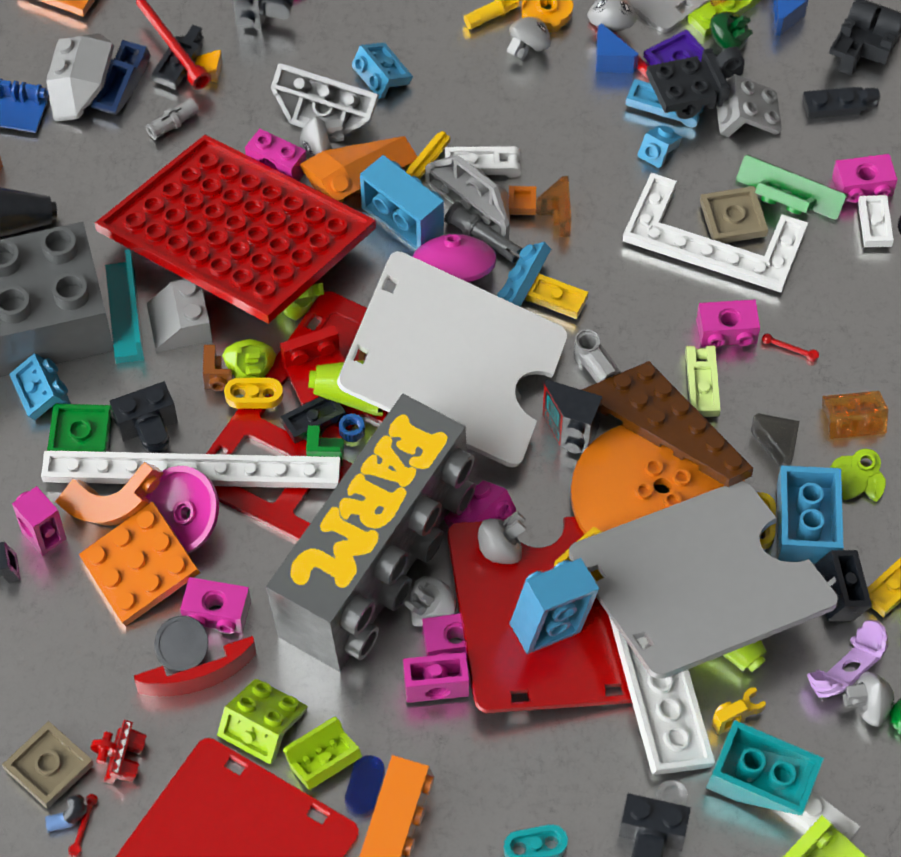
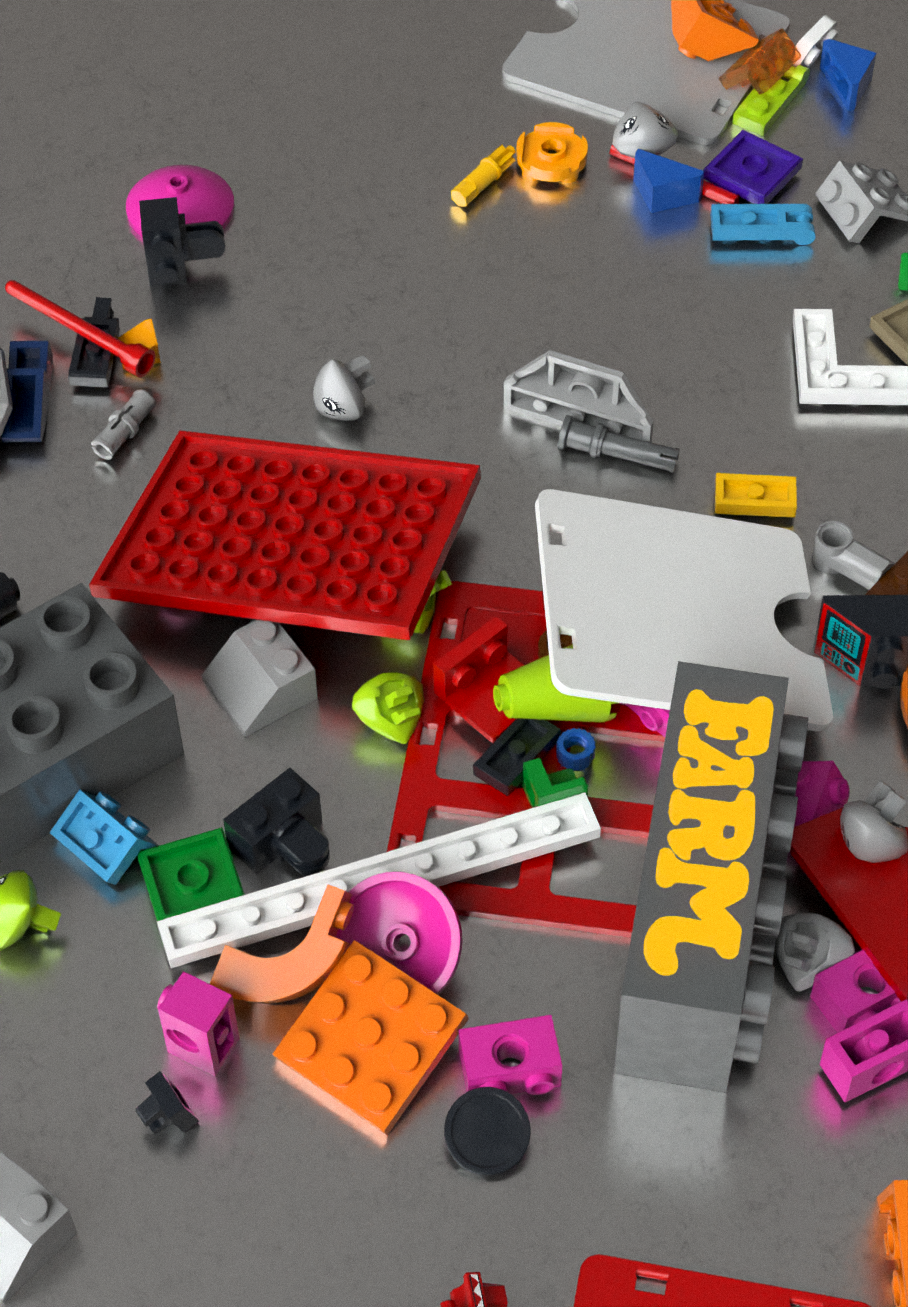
camera: 20 degrees left, 5 degrees down
teal panel [105,249,145,364] -> none
red slope [133,636,257,697] -> none
dark orange bracket [203,345,233,391] -> none
lime bracket [217,679,308,764] -> none
yellow plate [224,378,283,409] -> none
dark pink brick [245,128,307,181] -> none
light grey wedge [270,63,379,137] -> none
lime bracket [283,716,363,790] -> none
orange wedge [300,136,418,203] -> none
clear blue tile [345,755,385,818] -> none
dark azure bracket [352,42,413,99] -> none
dark azure brick [360,155,444,250] -> none
yellow axle [405,131,451,179] -> none
dark pink dish [412,234,496,282] -> none
white plate [445,146,522,178] -> none
dark azure plate [497,242,551,307] -> none
light grey piece [506,17,551,60] -> none
orange plate [509,186,536,215] -> none
clear orange slope [536,176,571,237] -> none
dark azure bracket [638,125,682,168] -> none
black plate [646,47,745,119] -> none
dark green piece [710,11,753,50] -> none

